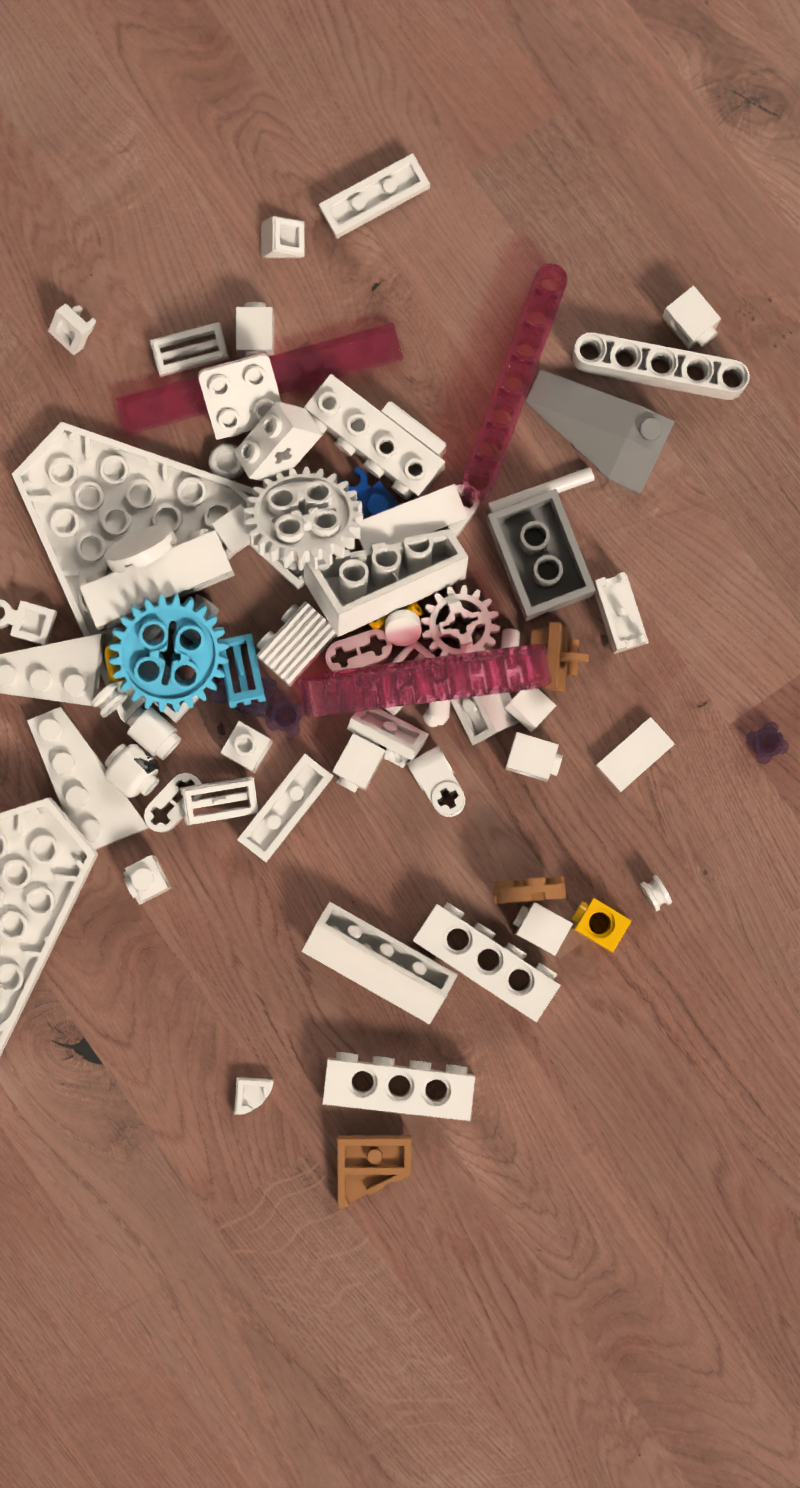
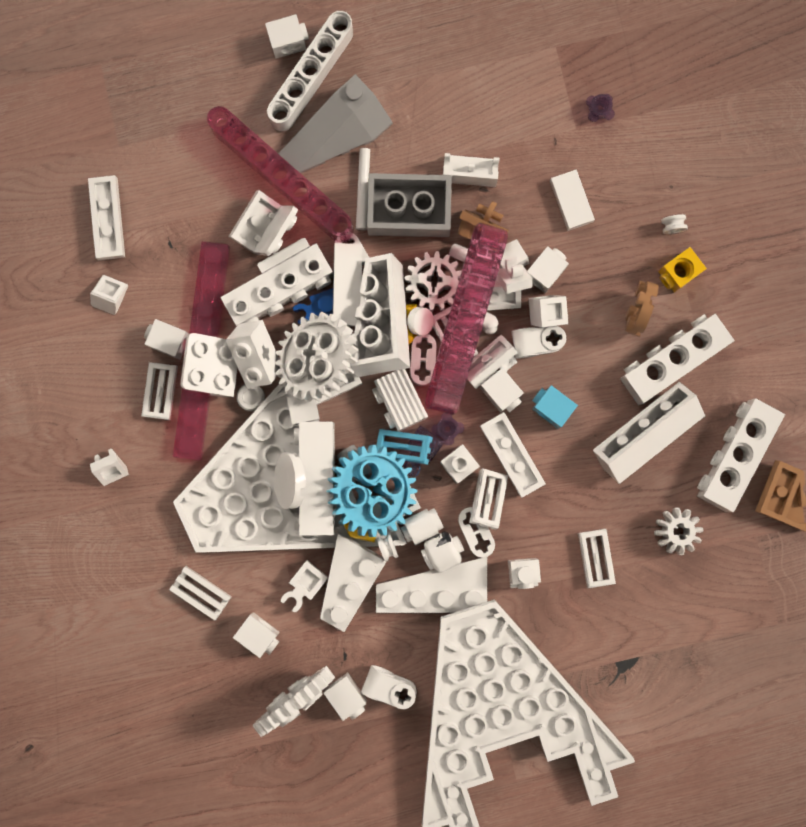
camera: 65 degrees left, 0 degrees up
white tile [234,1077,274,1115] -> none
white brick [513,902,573,956] -> none
none -> white bracket [228,190,298,256]
none -> white tile [496,257,532,294]
none -> white brick [529,295,568,327]
none -> medium azure brick [532,385,578,429]
none -> white tile [578,529,616,588]
none -> white gear [654,508,703,555]

